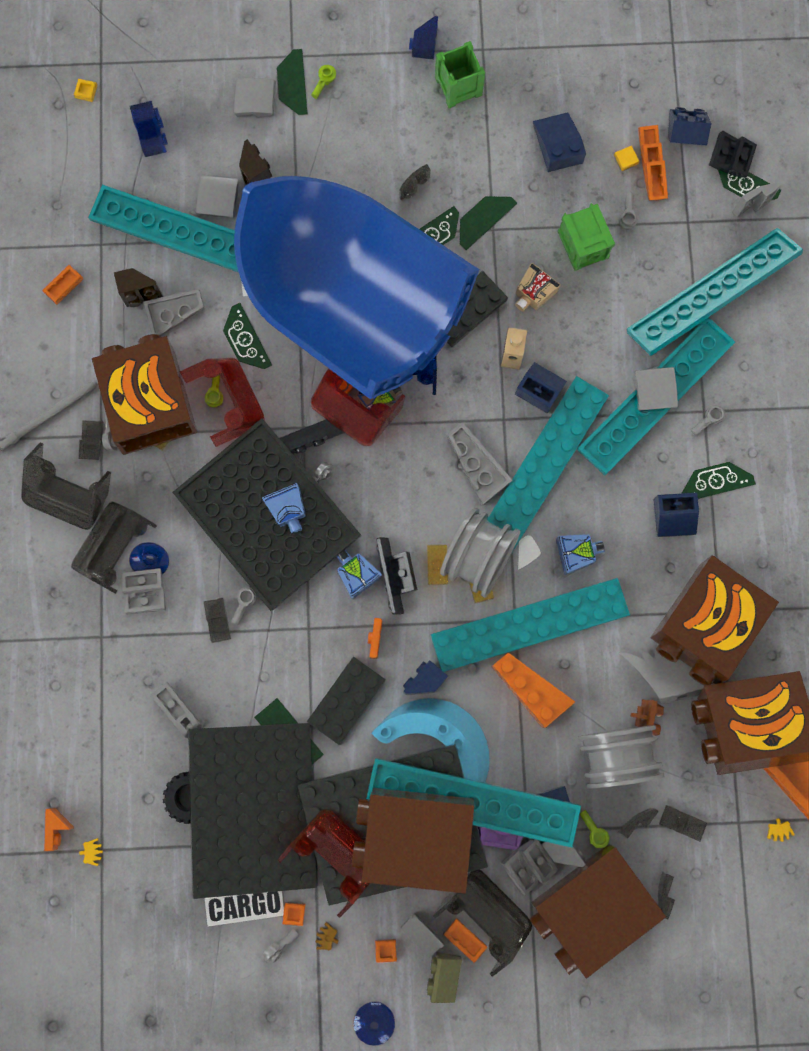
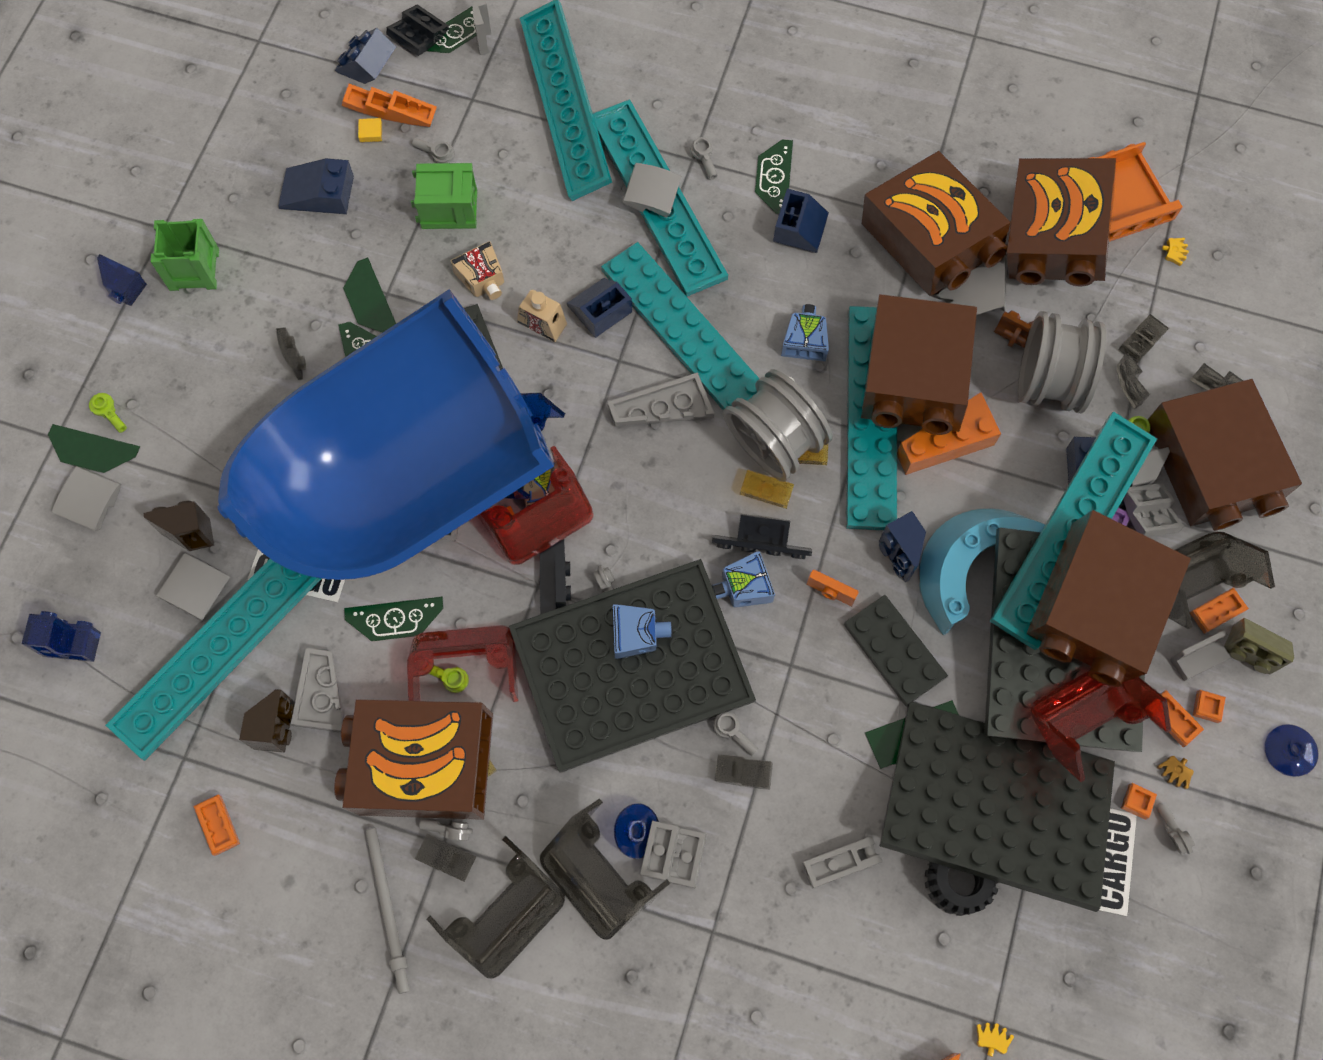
camera: 70 degrees left, 10 degrees down
none -> reddish brown brick [861,294,977,435]
none -> orange plate [1145,690,1204,747]

